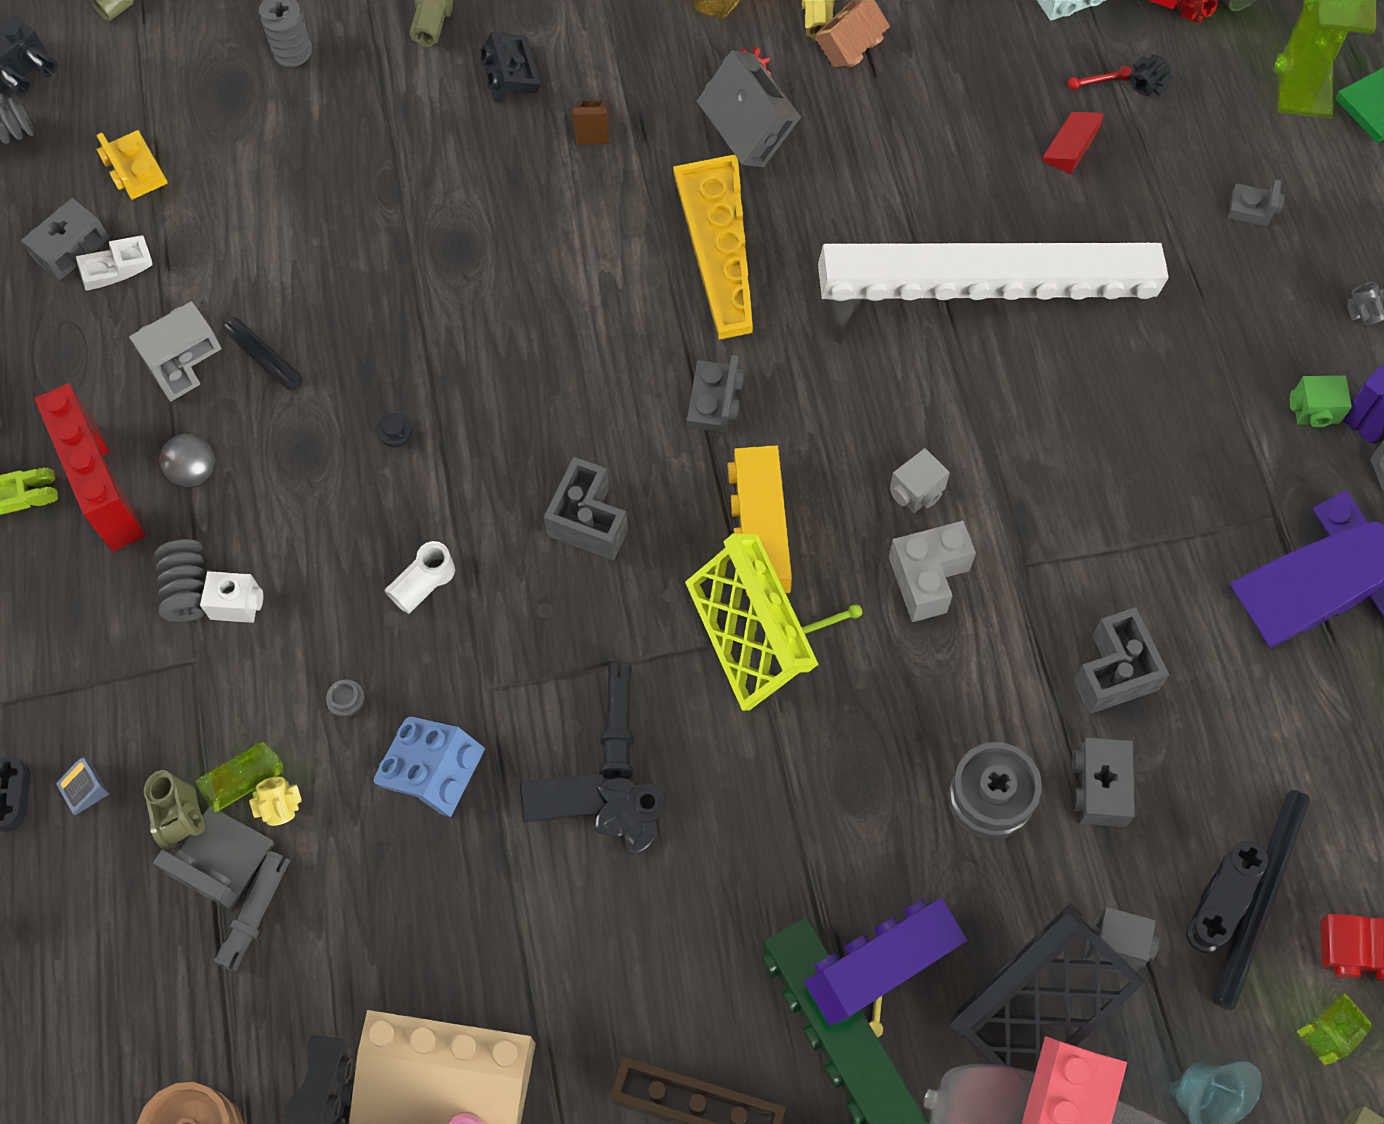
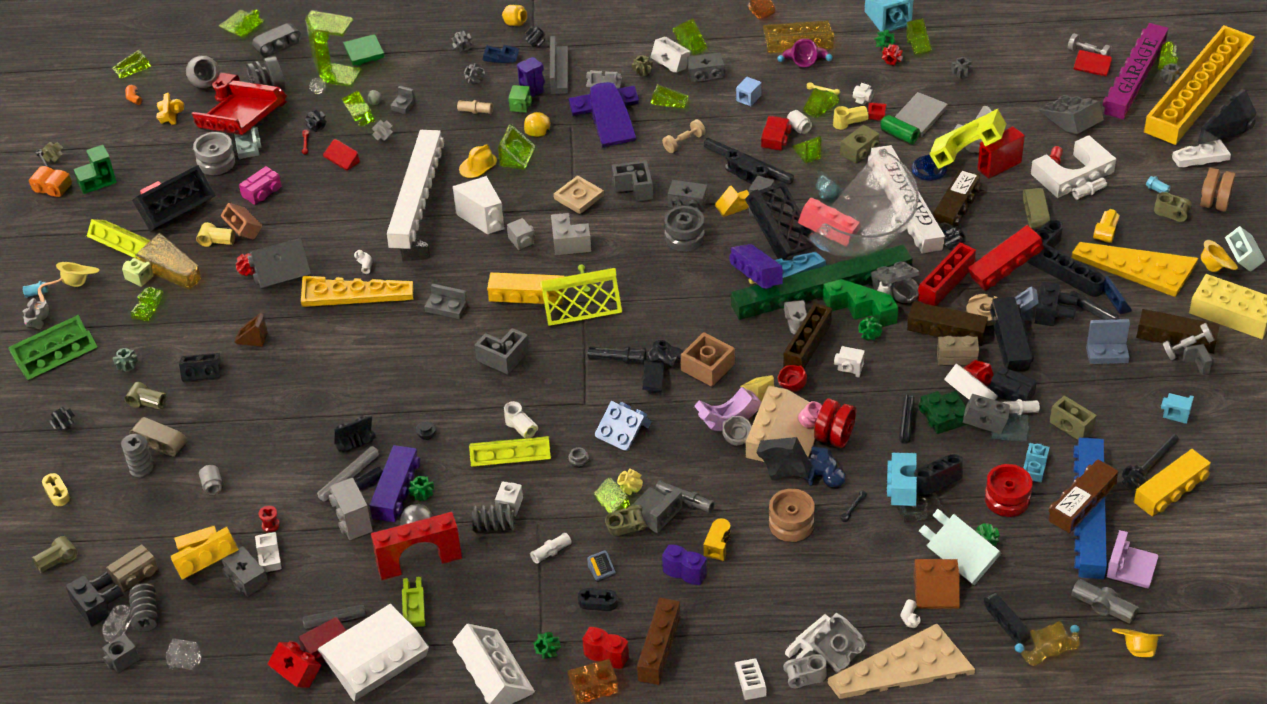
camera: 80 degrees left, 20 degrees down
none -> dark tan brick [106,544,158,592]
none -> dark tan beam [129,417,187,457]
none -> yellow arch [171,527,239,579]
none -> light grey brick [199,465,223,495]
none -> dark pink brick [239,166,281,205]
none -> red bush [258,506,280,533]
none -> clear plate [309,78,326,94]
none -> light grey axle [317,446,379,502]
none -> black hinge [334,416,376,452]
none -> clear neon green hinge [342,90,375,126]
none -> white arm [354,250,372,274]
none -> light grey hinge [368,90,382,105]
none -> dark purple brick [369,445,420,522]
none -> light grey gear [372,120,393,141]
none -> green gear [409,476,434,501]
none -> white slope [453,176,504,234]
none -> tan pin [457,100,493,114]
none -> yellow piece [459,144,497,178]
none -> neon yellow fence [469,436,551,466]
none -> clear neon green slope [498,124,536,170]
none -> yellow hair [524,112,551,137]
none -> white pin [530,533,571,564]
none -> tan plate [554,176,604,214]
none -> tan wheel [662,119,705,153]
none -> dark purple brick [662,545,707,585]
none -> medium nougat brick [681,332,735,387]
none -> lavender arch [695,387,762,431]
none -> yellow leg [703,518,730,561]
none -> yellow slope [715,186,749,217]
none -> light grey hair [722,416,752,446]
none -> light yellow slope [740,375,774,402]
none -> dark azure wing [775,252,826,277]
none -> red hair [777,365,807,392]
none -> light grey piece [784,300,807,334]

